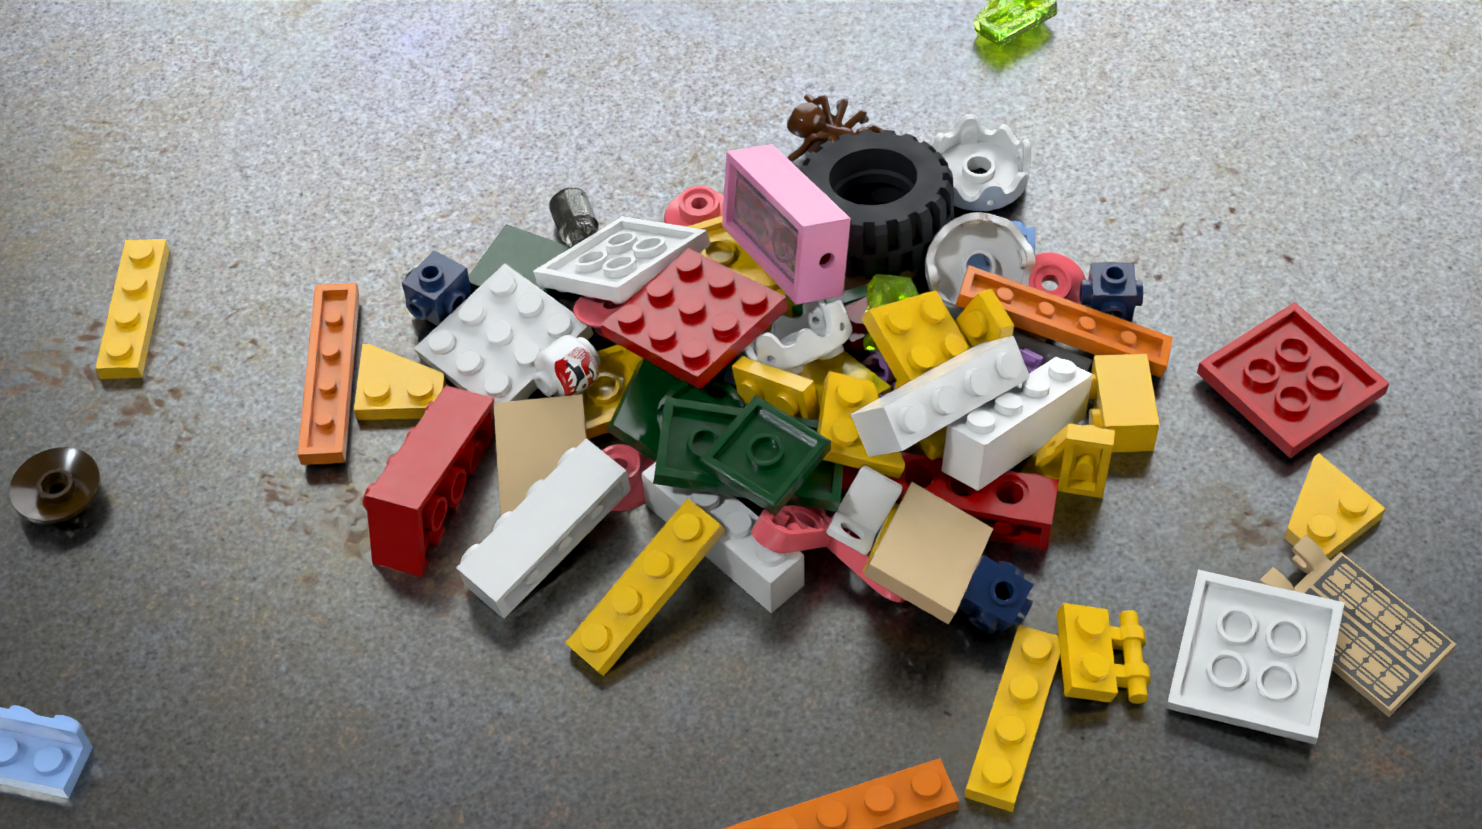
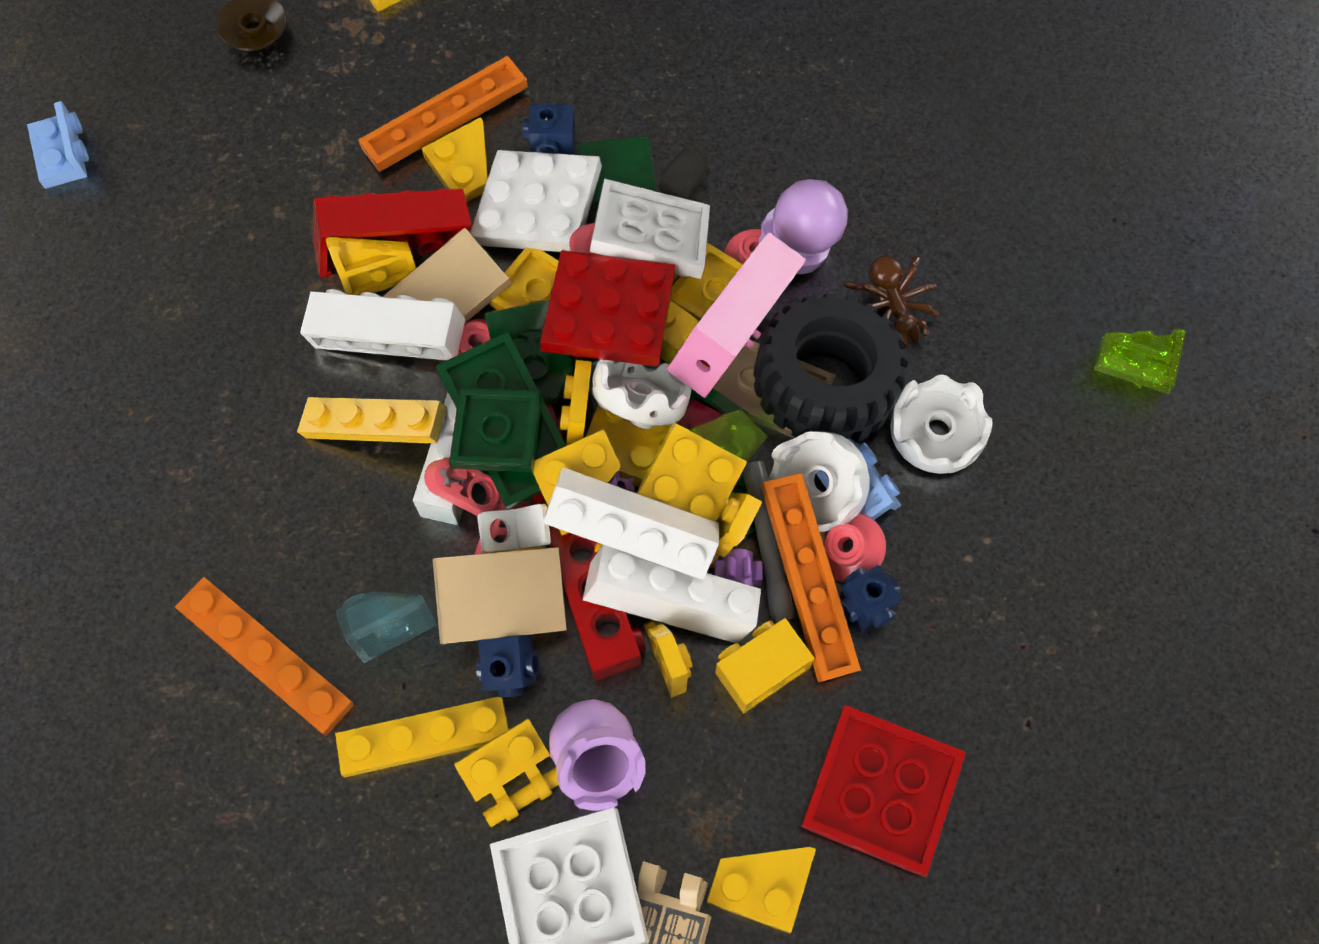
camera: 55 degrees right, 15 degrees up
white head [534,335,601,397] -> none
none -> yellow wing [325,237,416,296]
none -> clear light blue slope [335,591,438,663]
none -> lavender tile [549,699,646,811]
none -> lavender tile [758,179,848,274]

